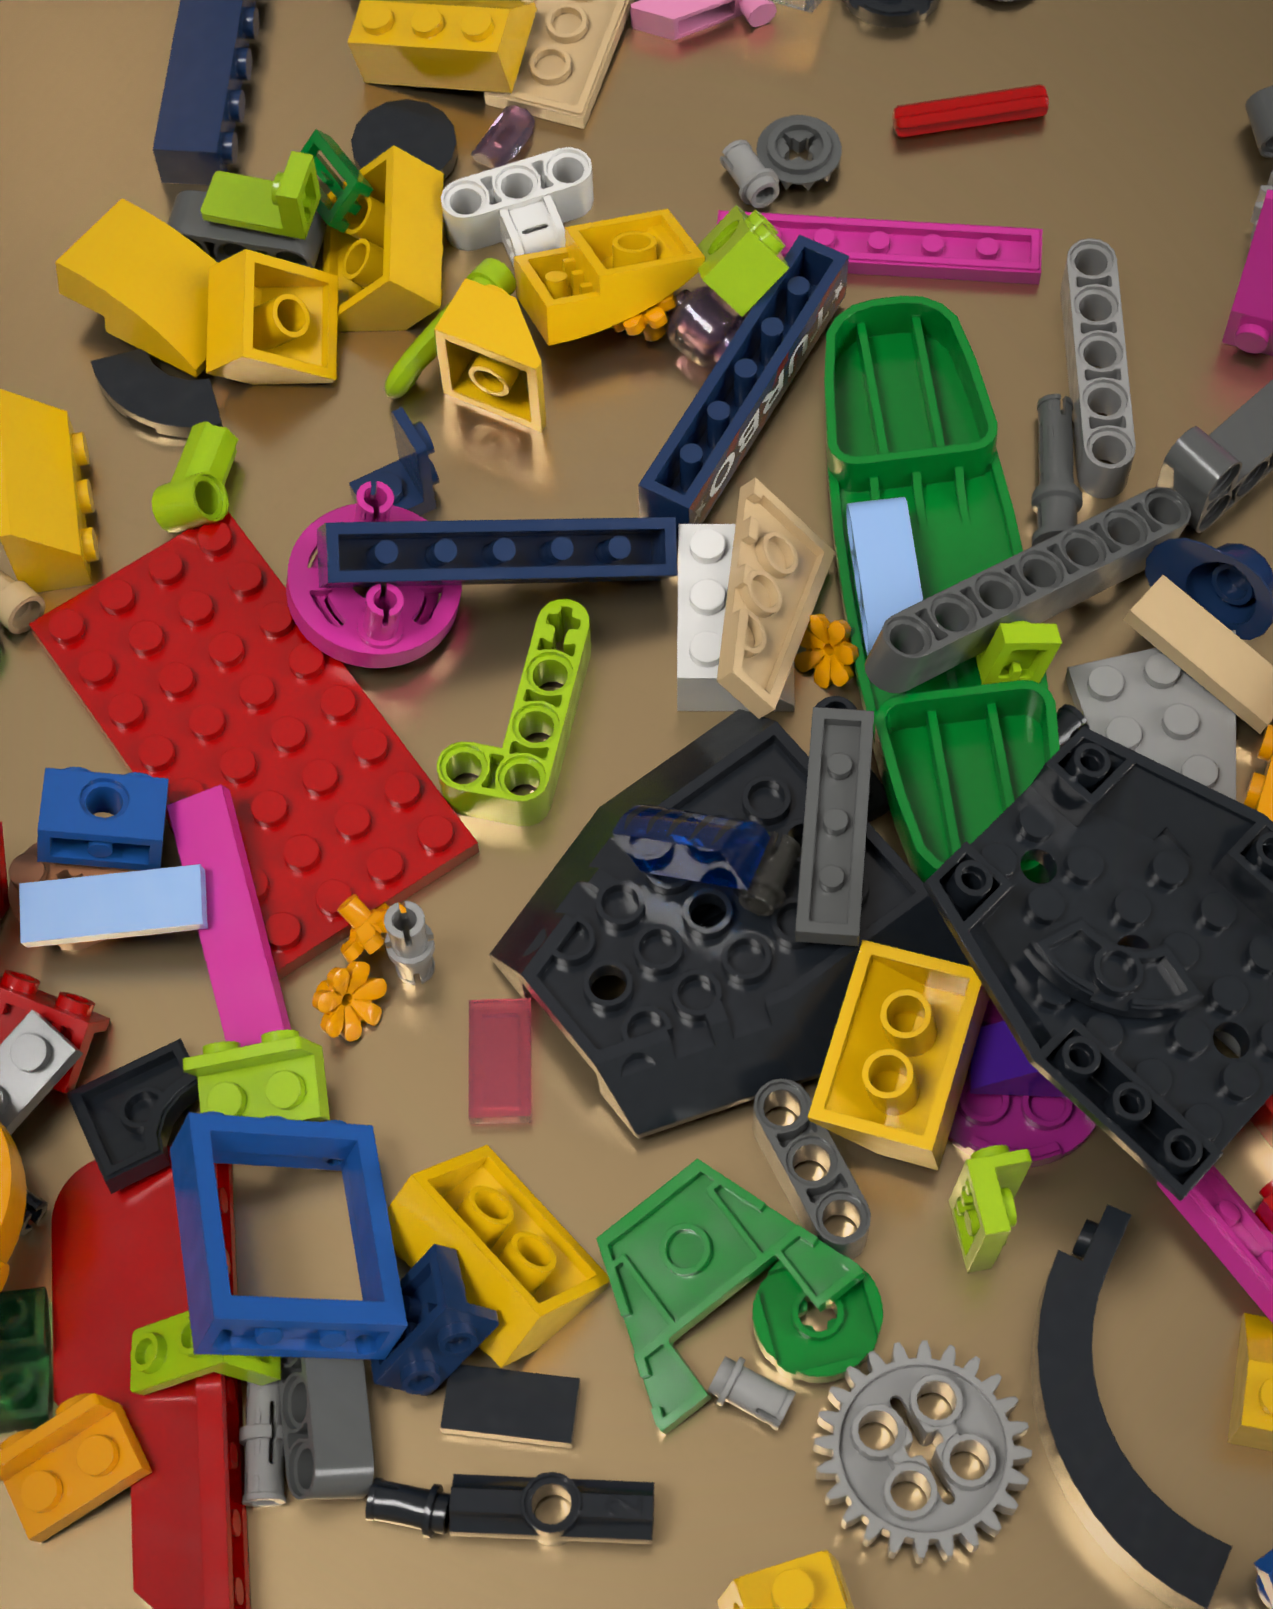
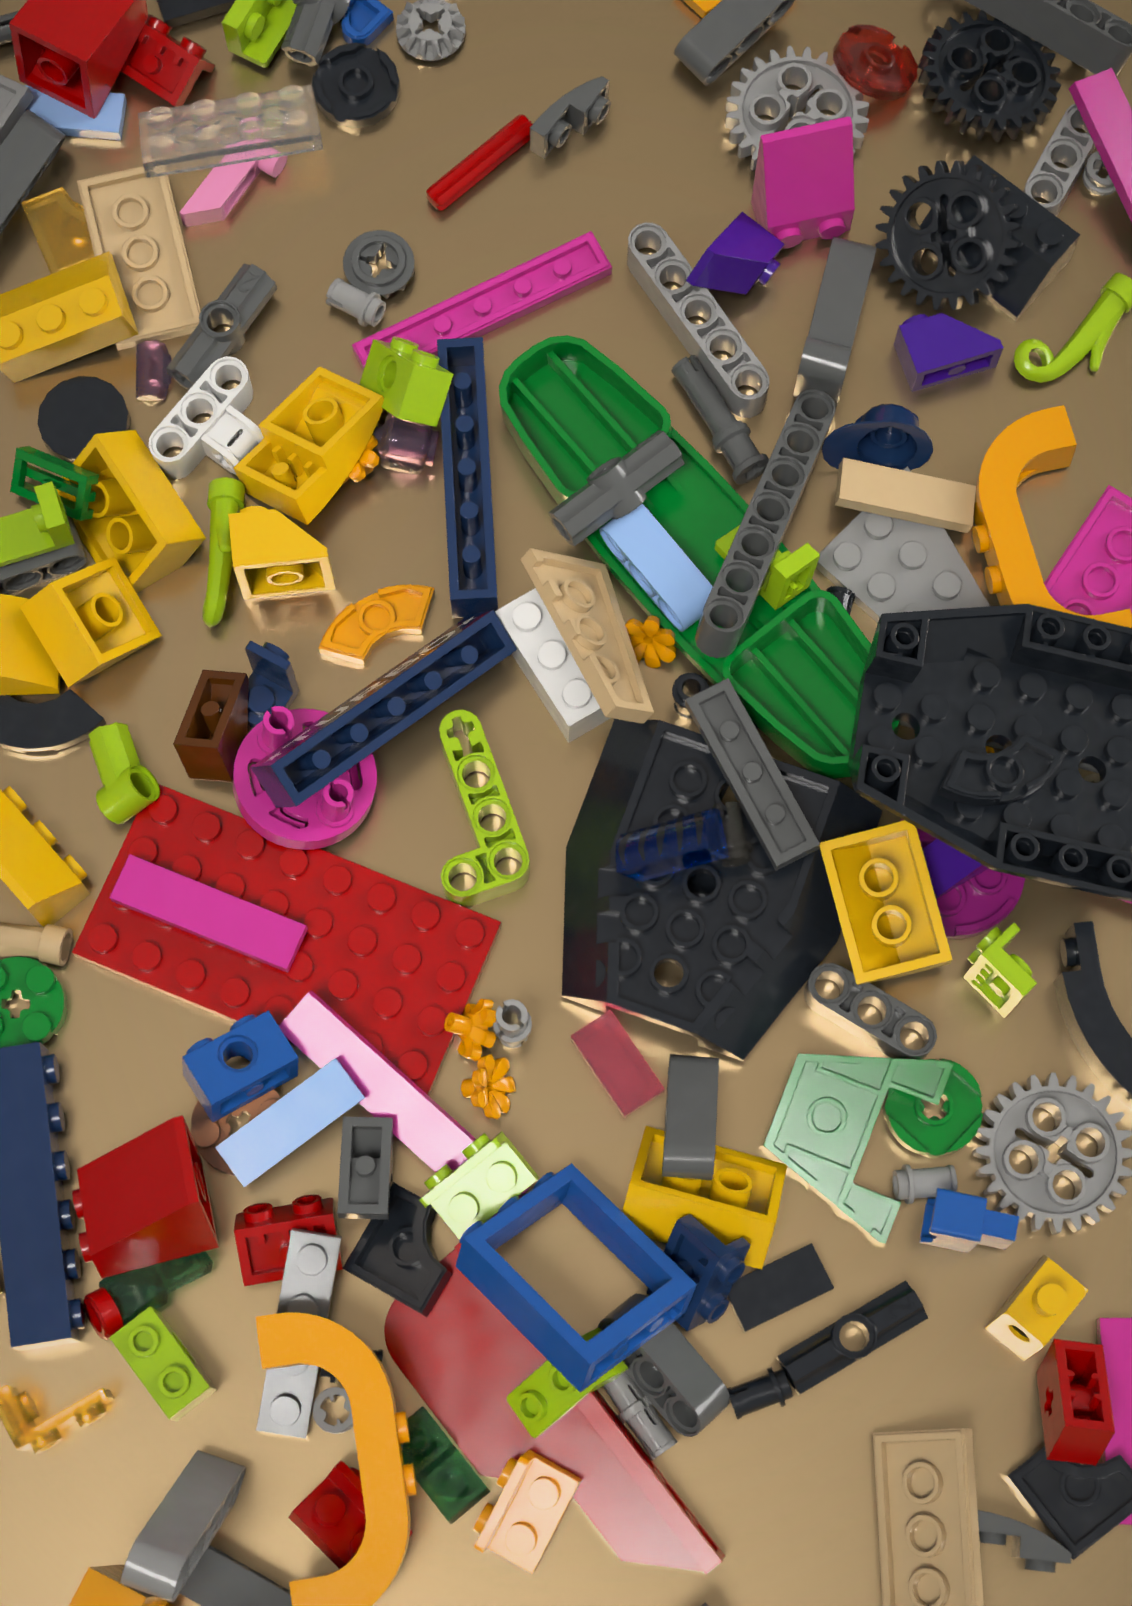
camera: 35 degrees left, 10 degrees up
none -> dark pink tile [109,854,308,973]
none -> dark grey piece [166,263,277,390]
none -> reddish brown slope [173,670,249,783]
none -> light orange tile [319,584,435,665]
none -> dark grey slope [337,1116,393,1220]
none -> dark grey slope [530,76,611,159]
none -> dark grey piece [548,430,685,546]
none -> dark grey beam [662,1054,719,1181]
none -> dark purple slope [686,211,785,295]
none -> blue piece [919,1188,1019,1253]

